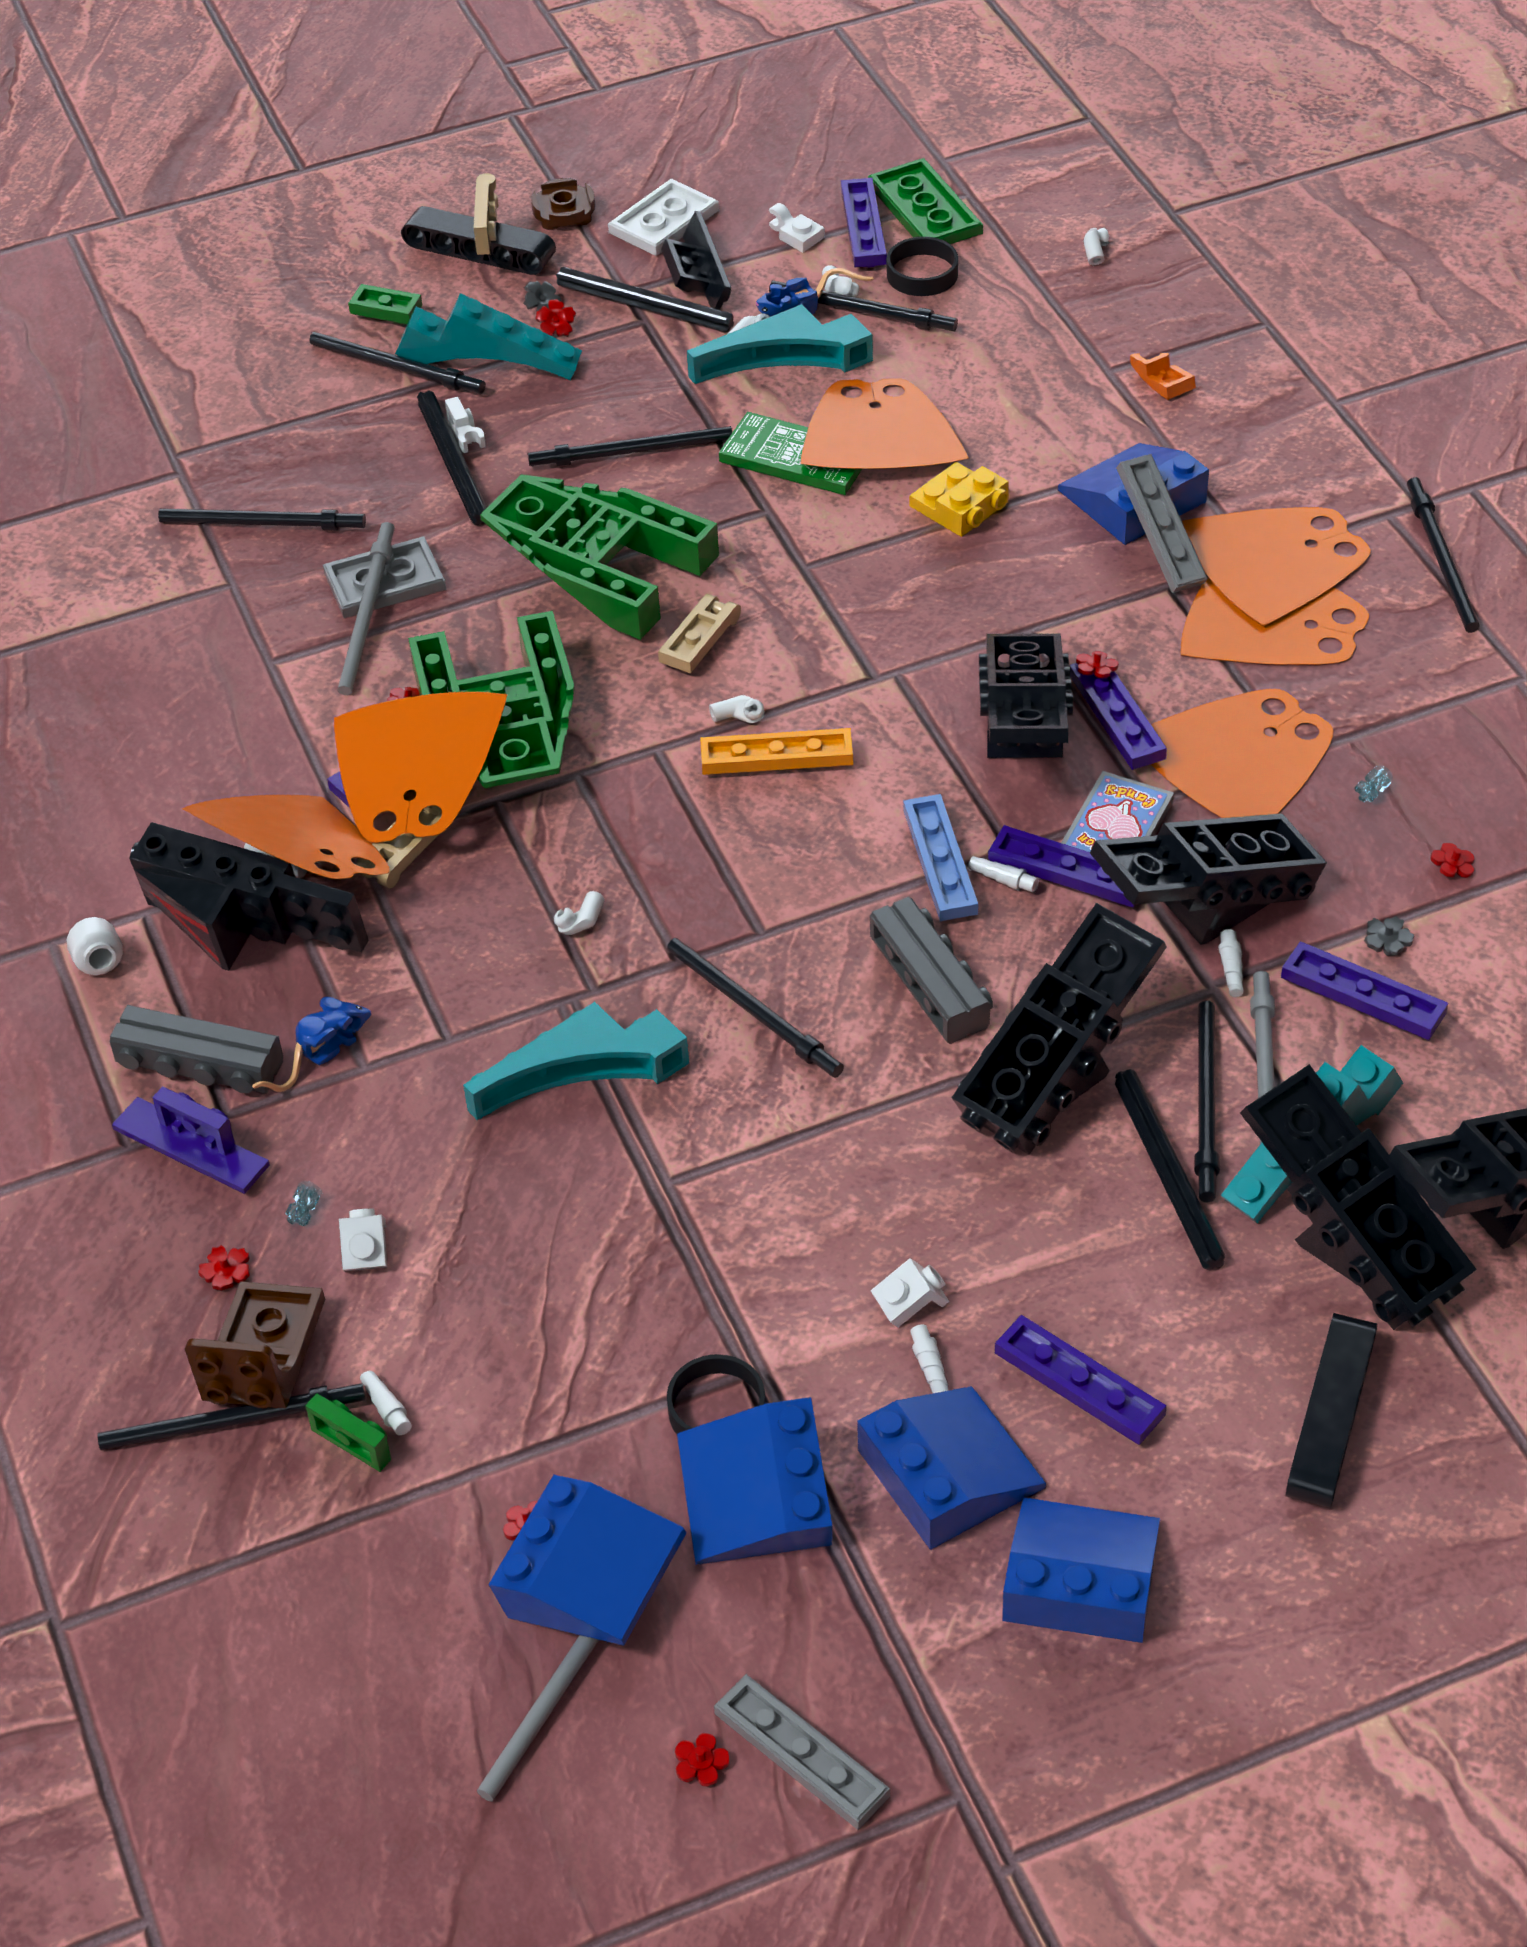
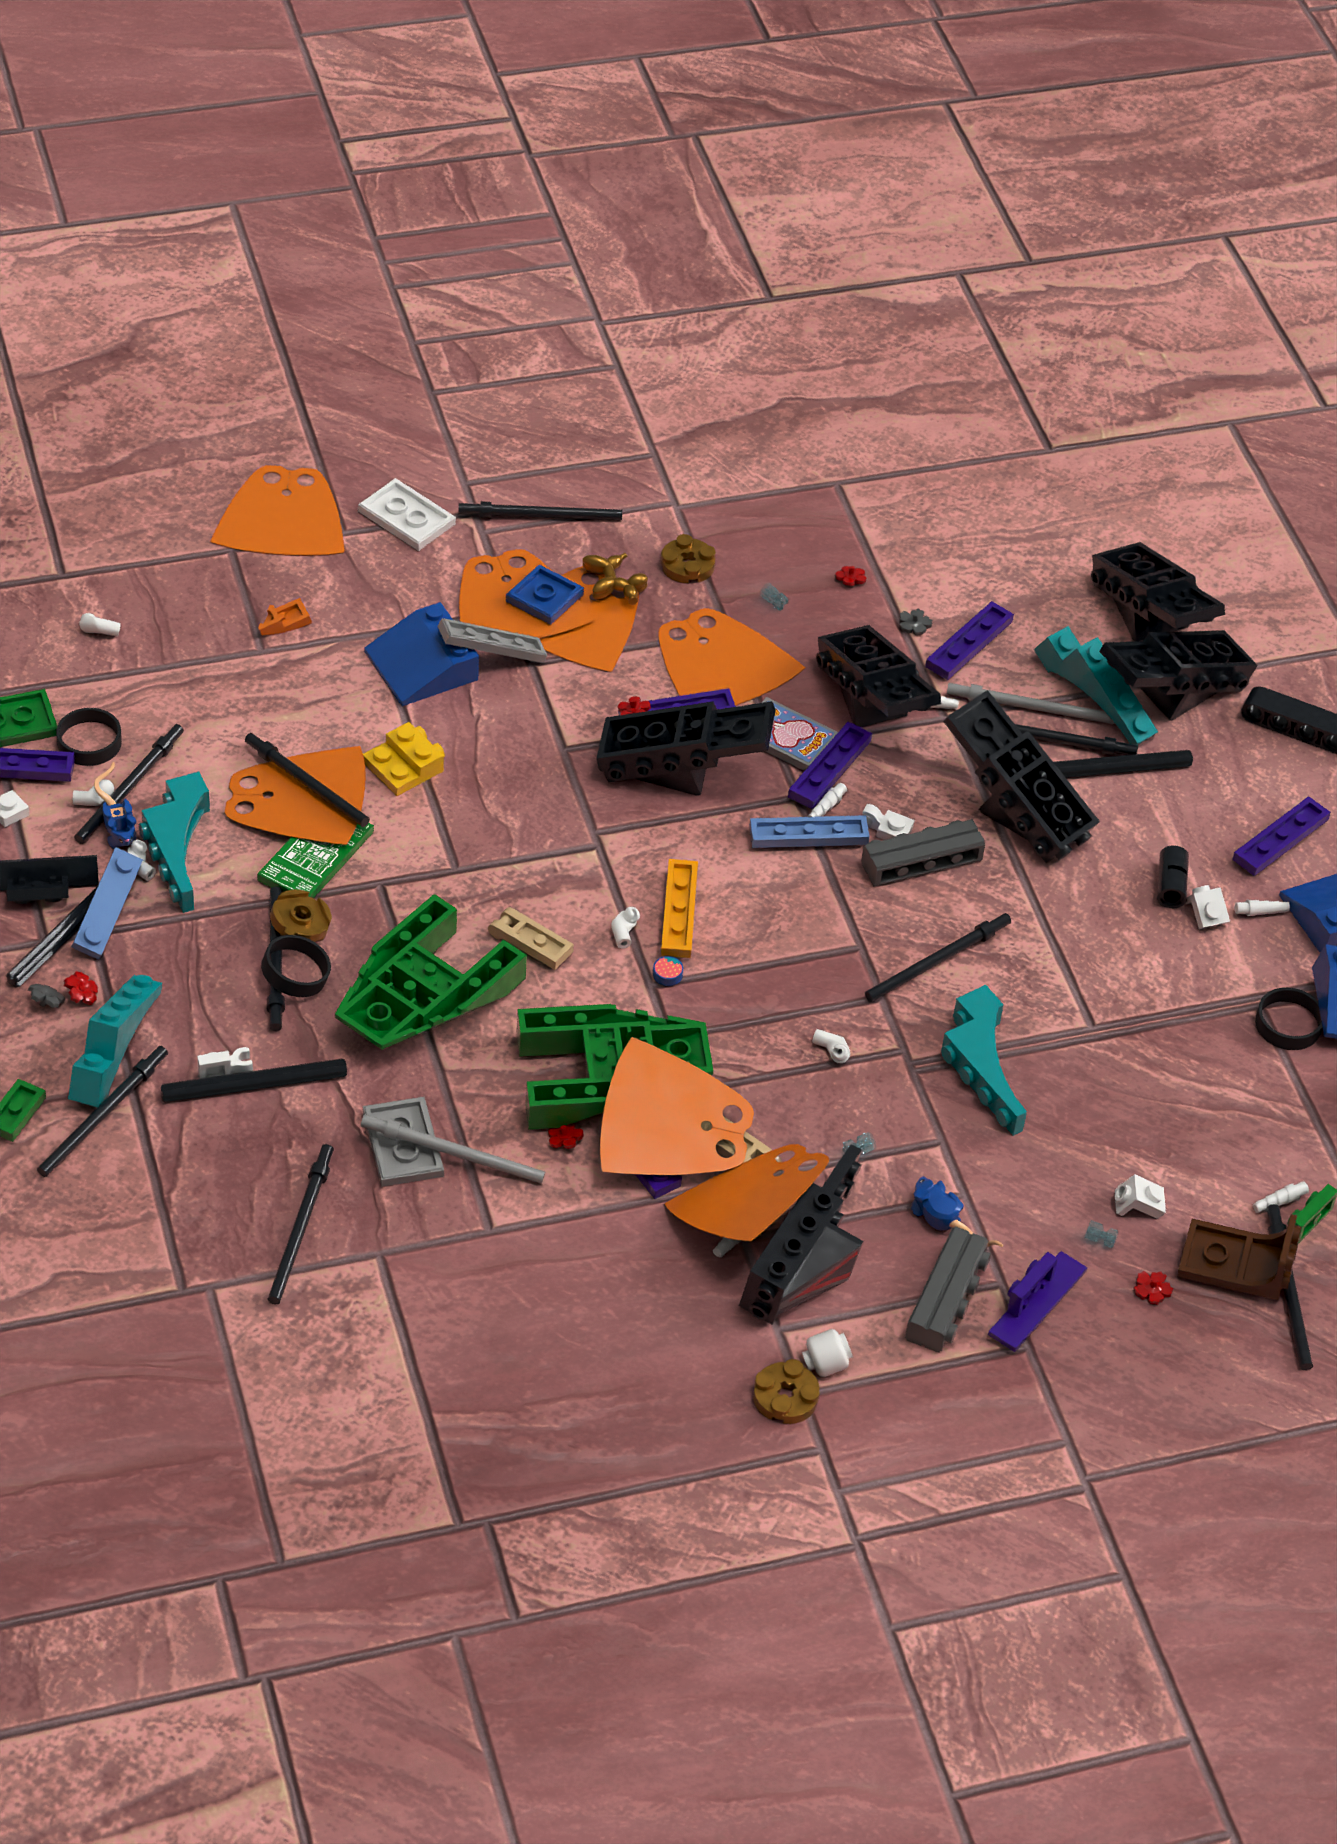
camera: 90 degrees left, 0 degrees up
none -> medium blue plate [71,847,143,960]
none -> orange piece [210,465,344,556]
none -> black bar [245,733,370,827]
none -> black tyre [261,935,331,997]
none -> pearl gold plate [270,889,332,942]
none -> white tile [358,478,456,551]
none -> blue tile [506,565,584,625]
none -> pearl gold piece [582,552,648,605]
none -> tile [653,956,684,986]
none -> pearl gold plate [661,534,716,584]
none -> pearl gold plate [753,1359,820,1424]
none -> clear light blue piece [843,1132,876,1154]
none -> white plate [862,804,915,840]
none -> black pin [1157,845,1189,909]

